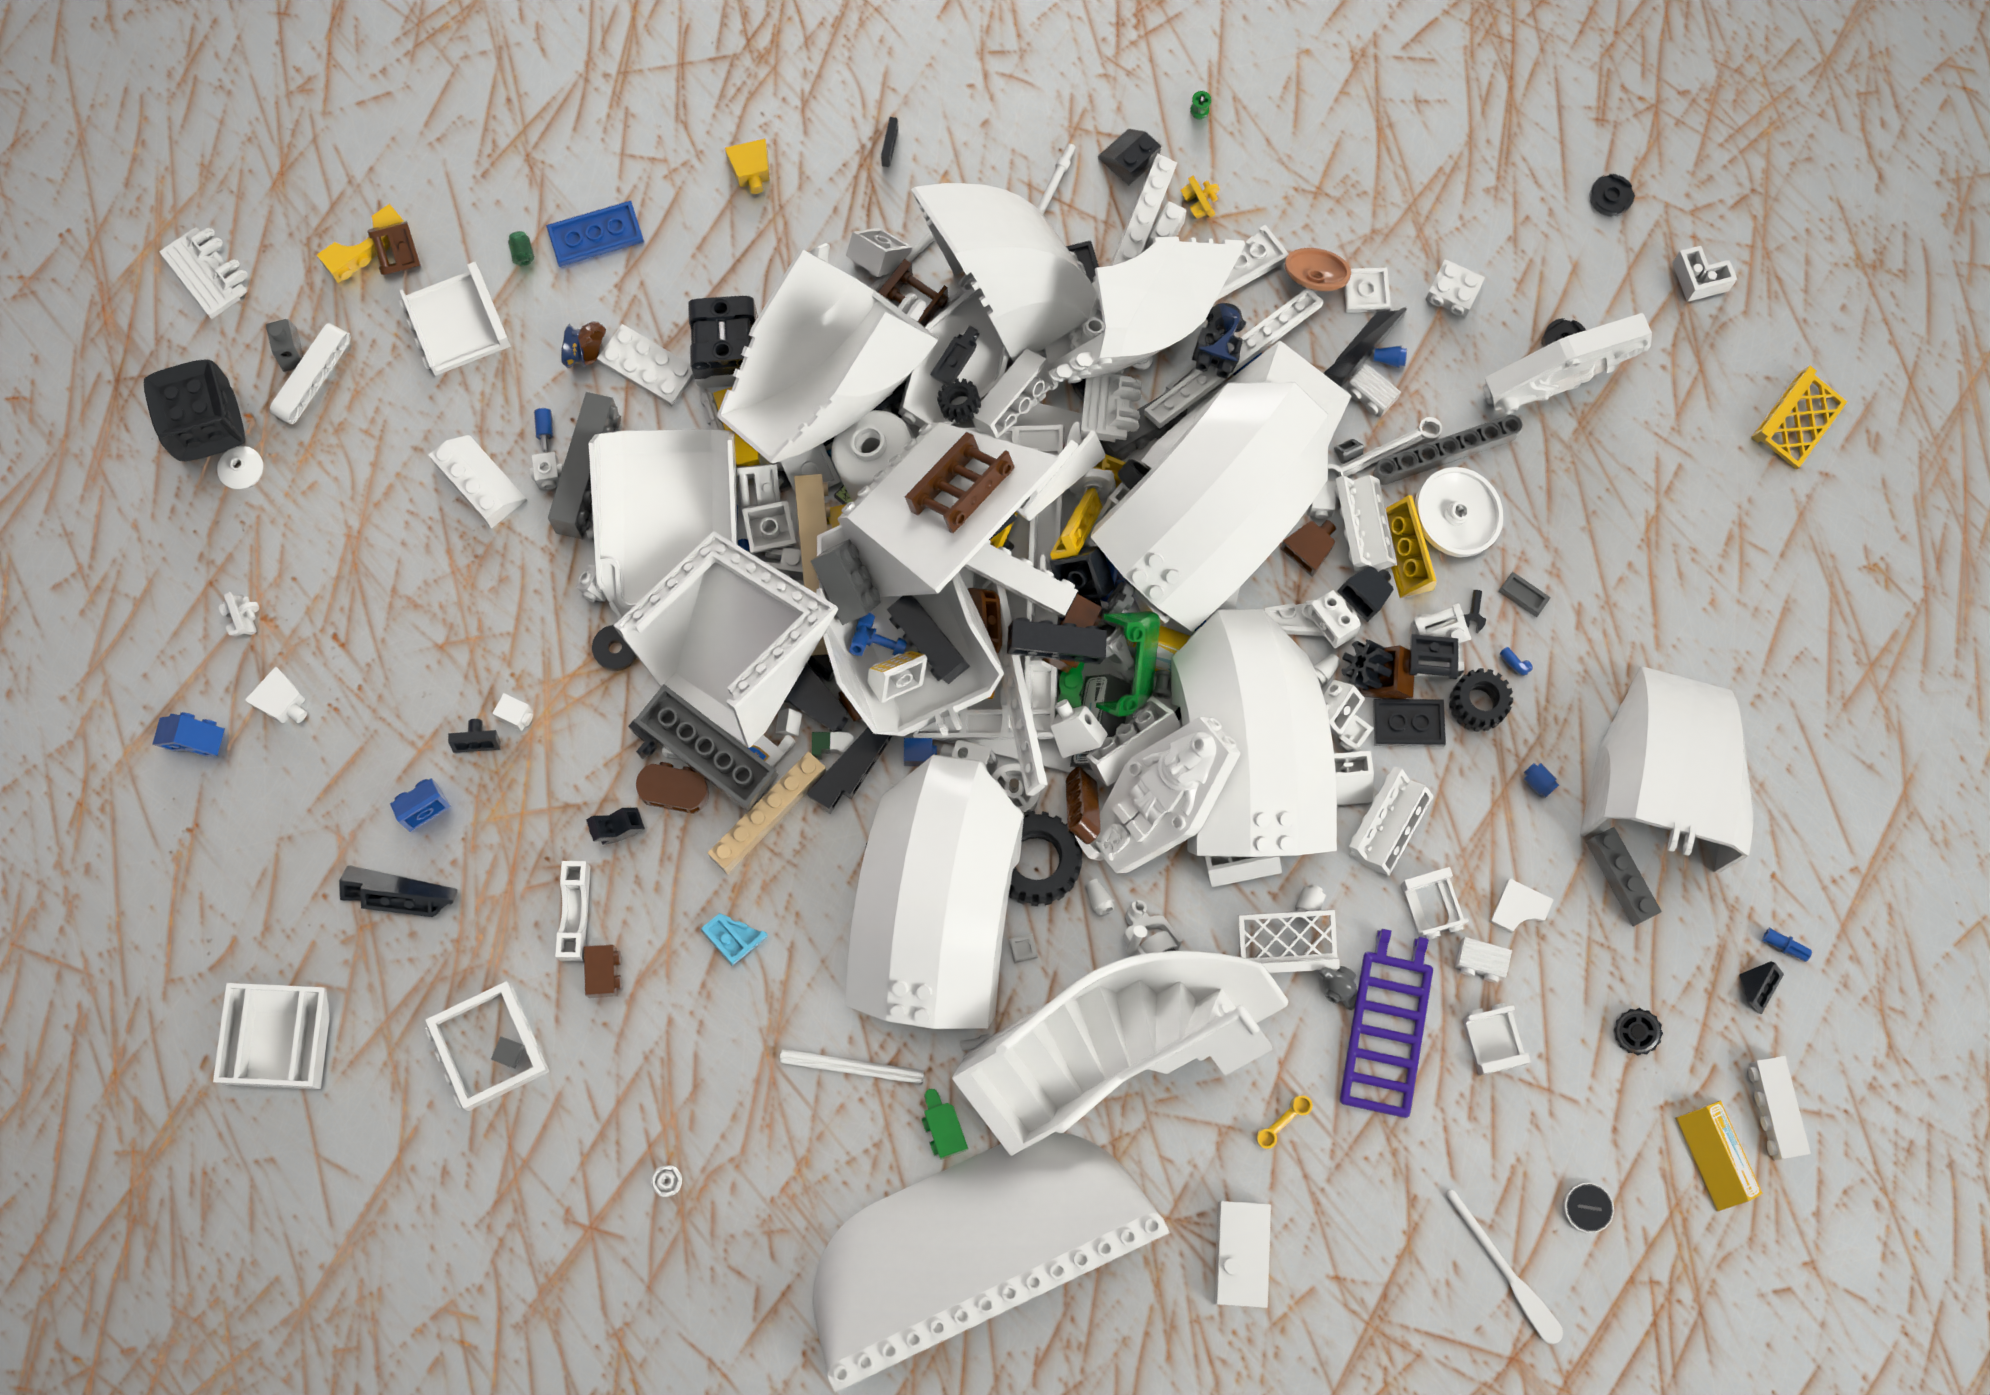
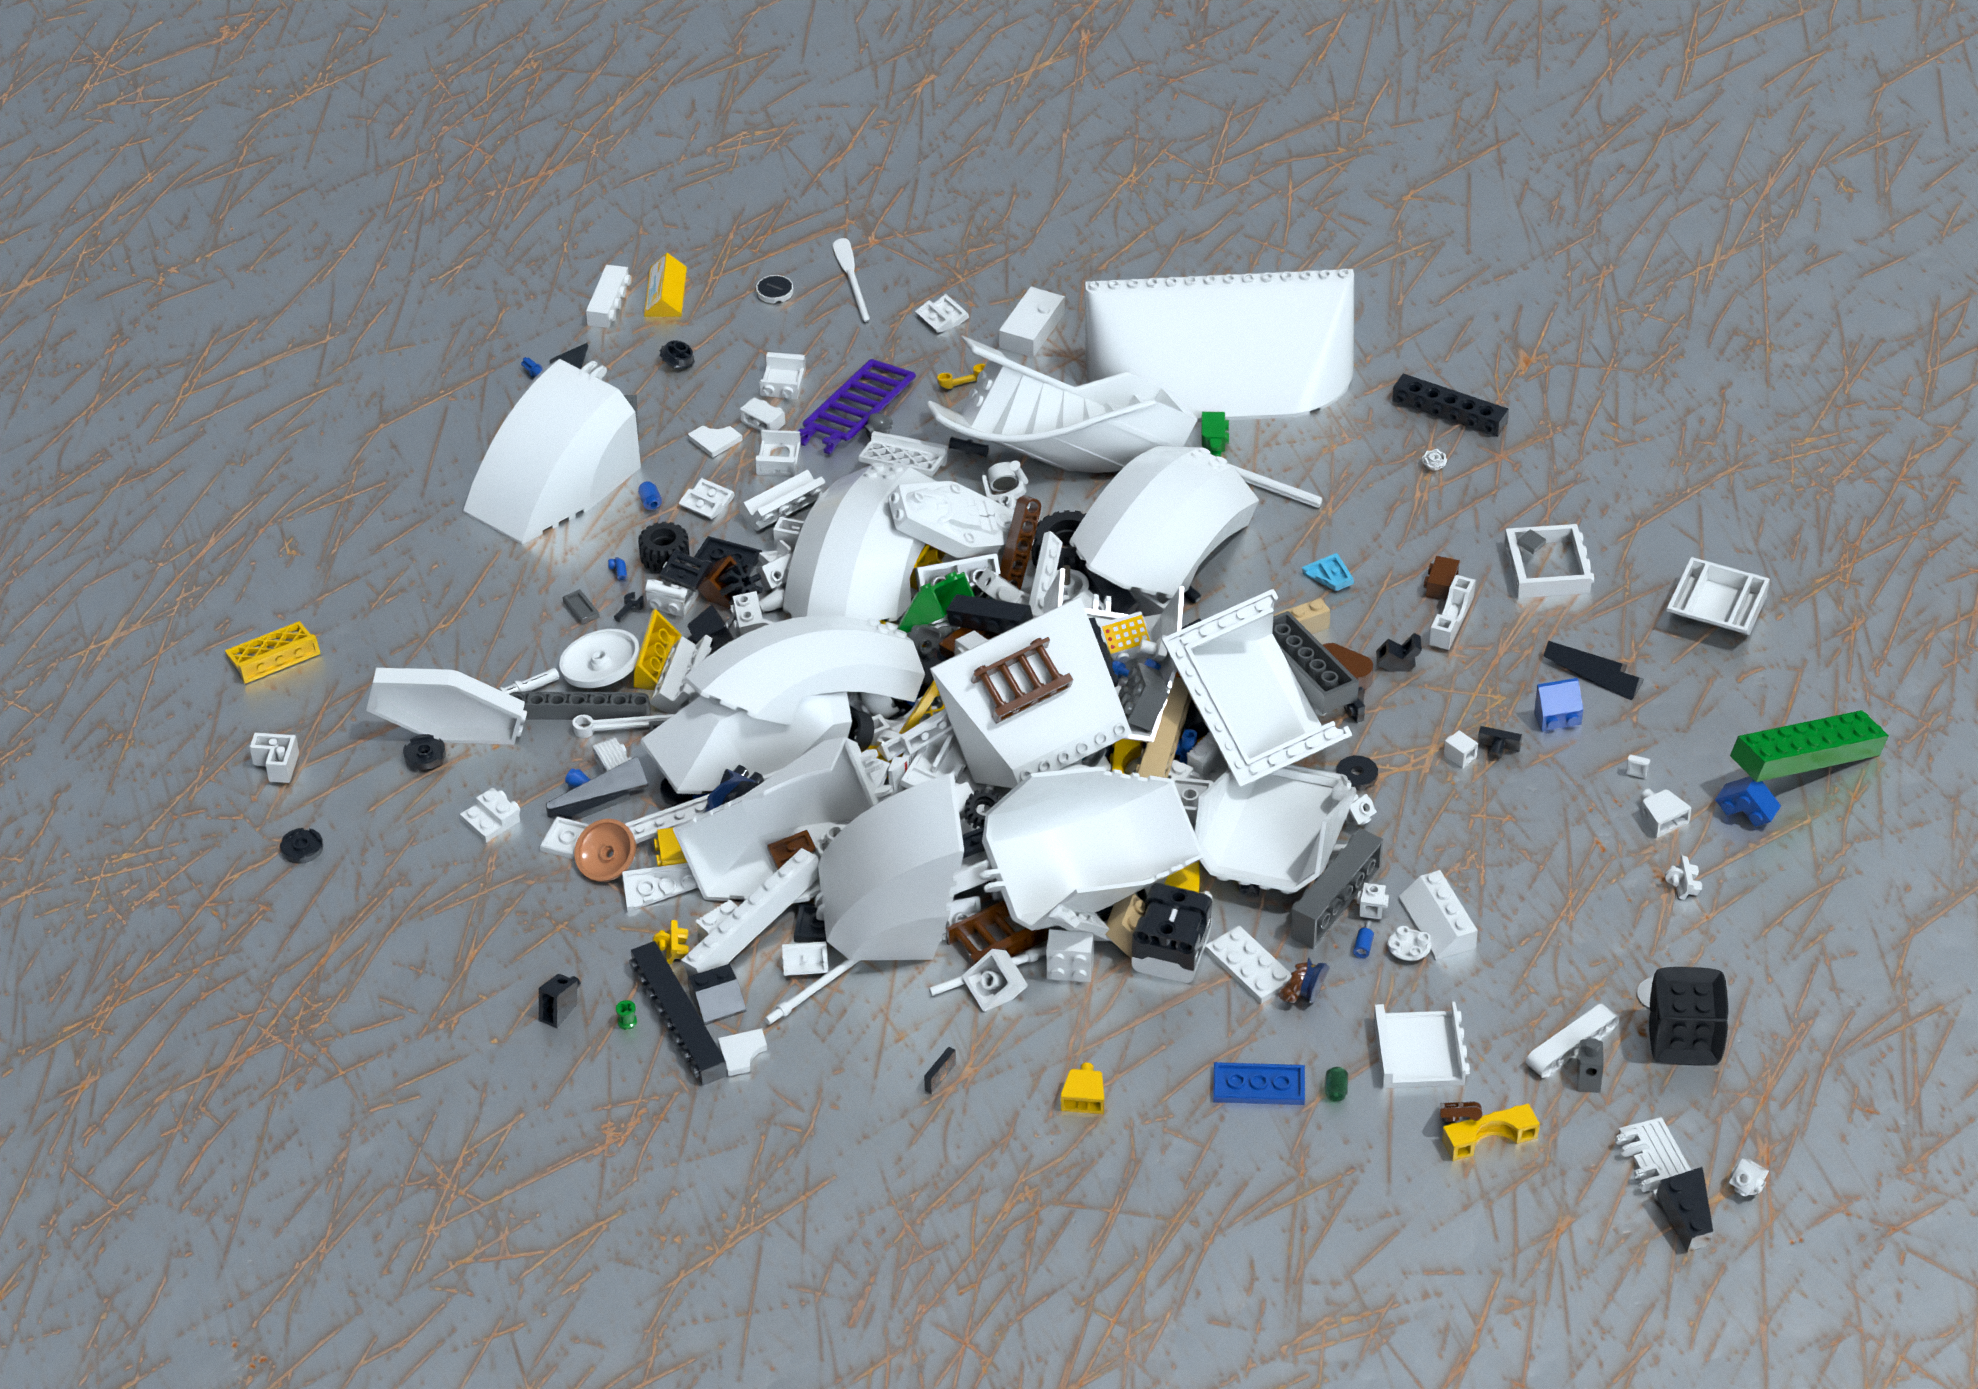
camera: 155 degrees left, 30 degrees down
none -> white pin [498,668,559,694]
none -> black torso [539,974,581,1028]
none -> black brick [629,941,727,1085]
none -> yellow brick [654,827,688,867]
none -> white slope [678,478,735,519]
none -> white tile [718,1029,767,1076]
none -> white hinge [782,942,828,976]
none -> white slope [915,294,969,333]
none -> white tile [1139,635,1167,663]
none -> white dish [1387,926,1432,961]
none -> black brick [1392,373,1509,437]
none -> white tile [1626,754,1650,779]
none -> black wedge [1656,1167,1713,1253]
none -> white brick [1729,1159,1769,1197]
none -> green brick [1730,710,1889,782]

